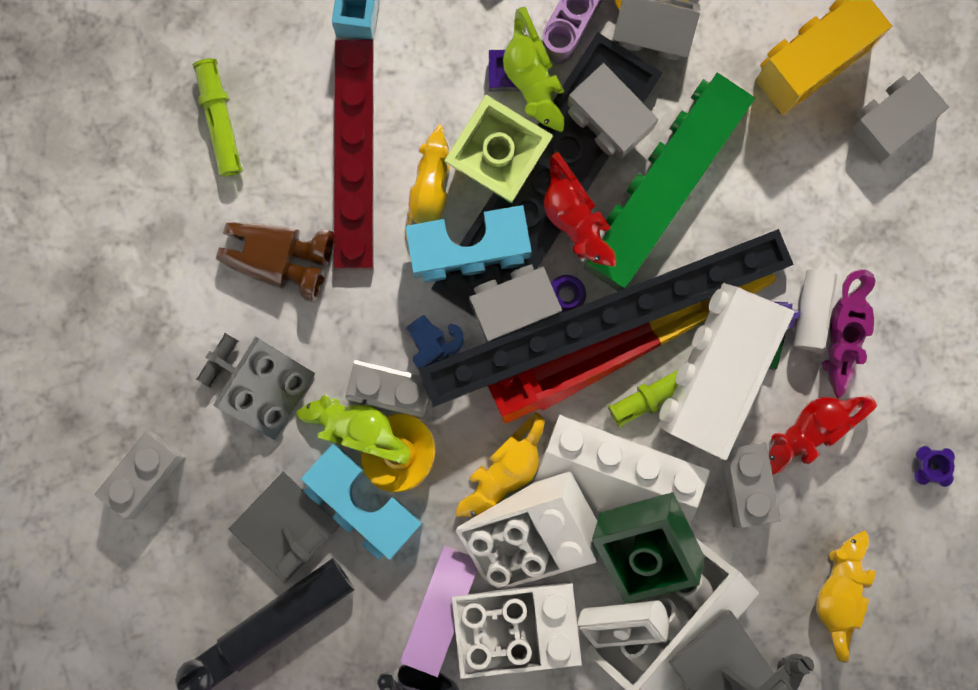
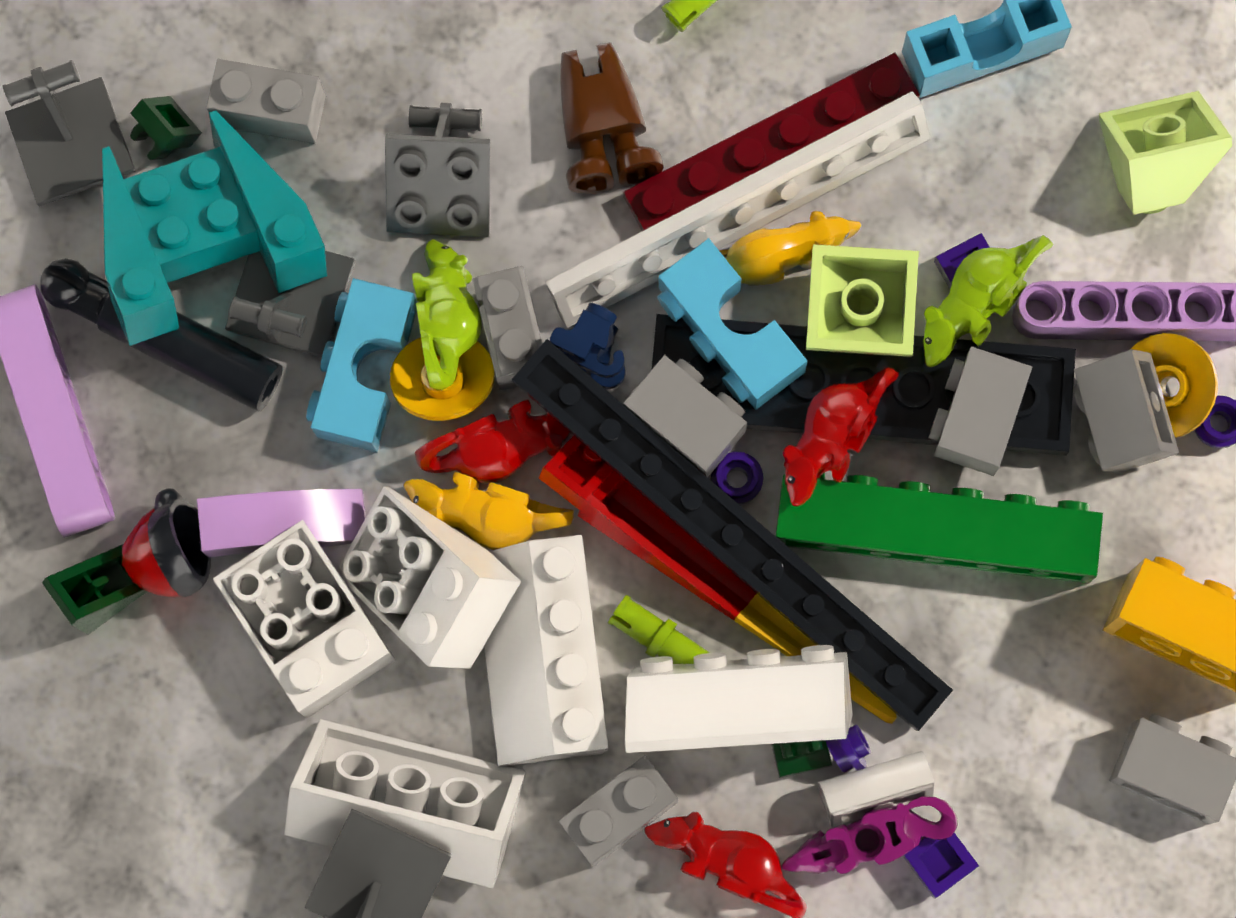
camera: 75 degrees right, 5 degrees down
white brick [577,601,669,648] -> none
dark green brick [592,492,705,604] -> none
none -> dark grey plate [3,60,136,207]
none -> teal wedge [102,110,327,346]
none -> dark green tile [130,96,202,160]
none -> red animal [415,399,571,484]
none -> white plate [545,91,931,328]
none -> dark purple plate [903,833,979,899]

